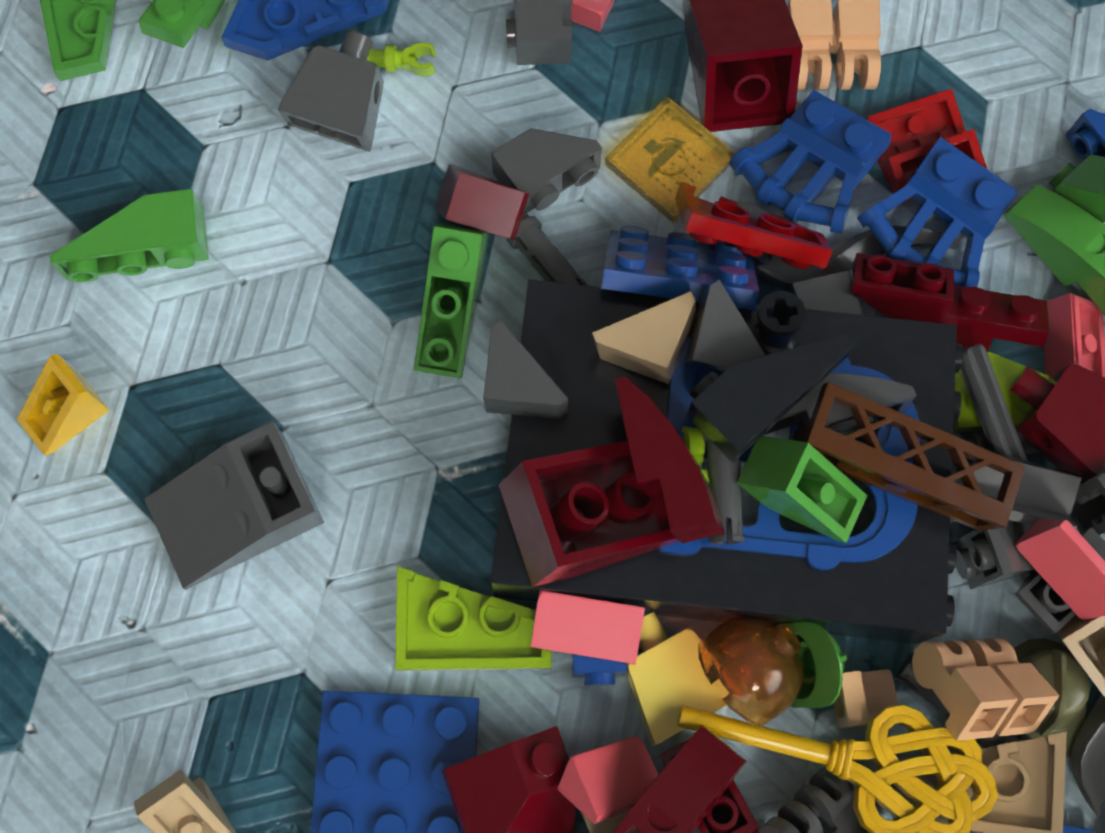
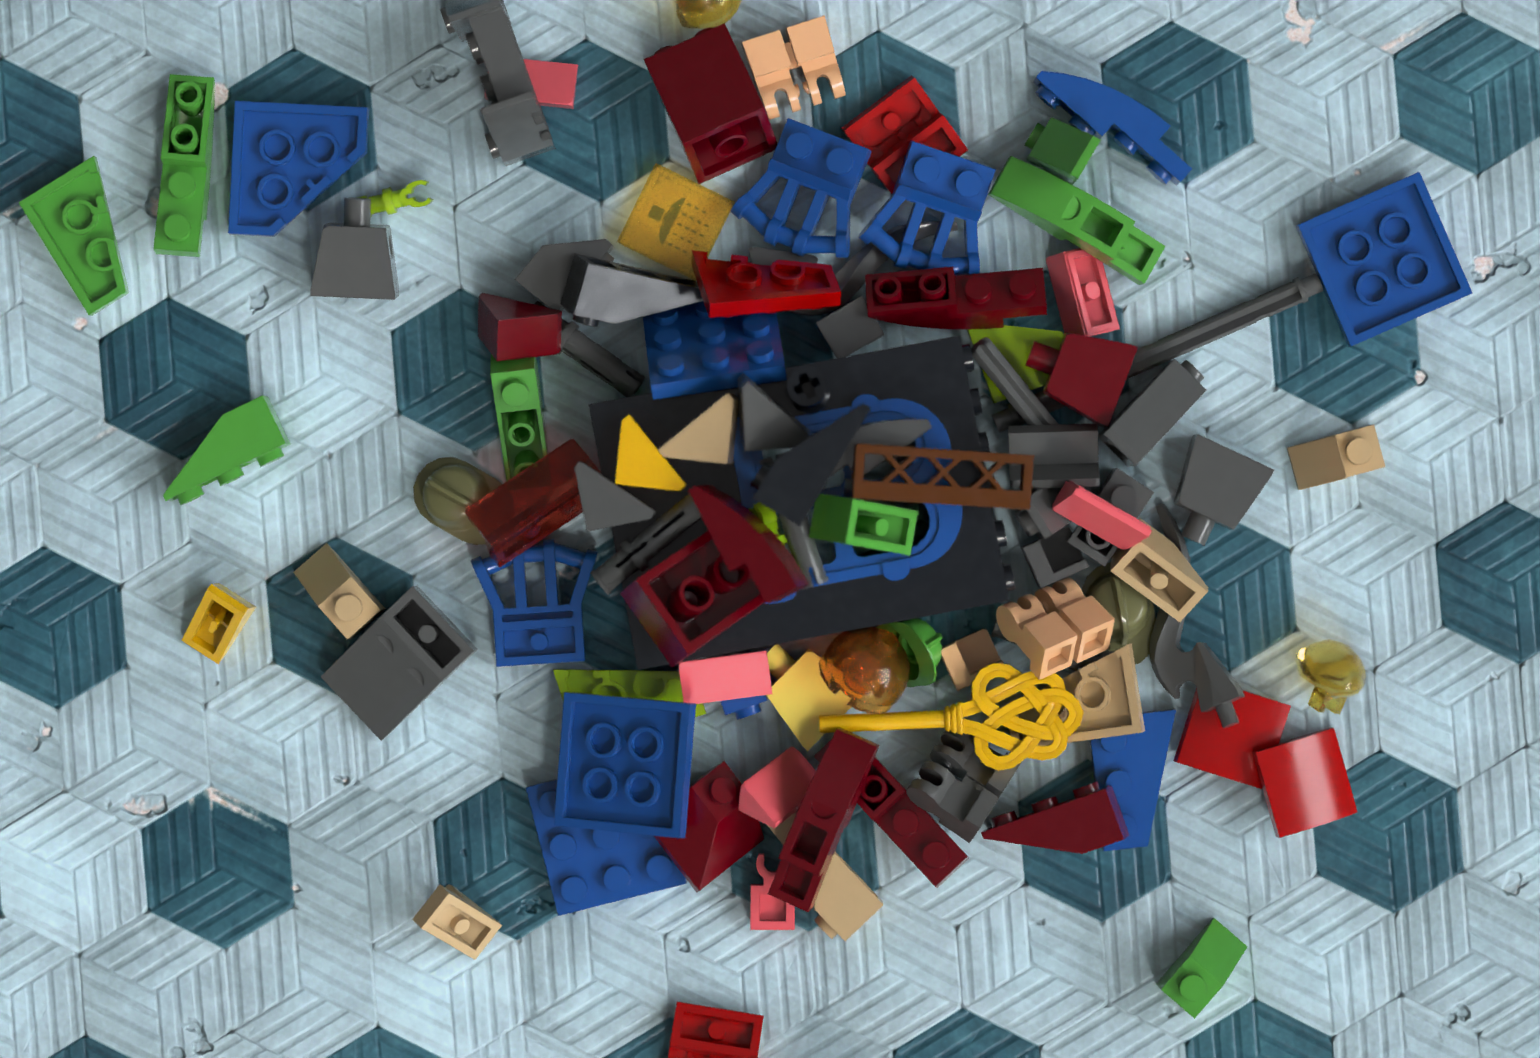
camera: 15 degrees left, 15 degrees up
none -> tan slope [294,543,385,639]
none -> olive piece [413,457,515,545]
none -> clear red panel [465,439,601,568]
none -> blue plate [471,539,598,667]
none -> blue plate [554,692,696,838]
none -> slope [560,253,703,327]
none -> dark grey pin [590,493,701,595]
none -> yellow slope [615,415,687,491]
none -> dark grey panel [1020,528,1089,588]

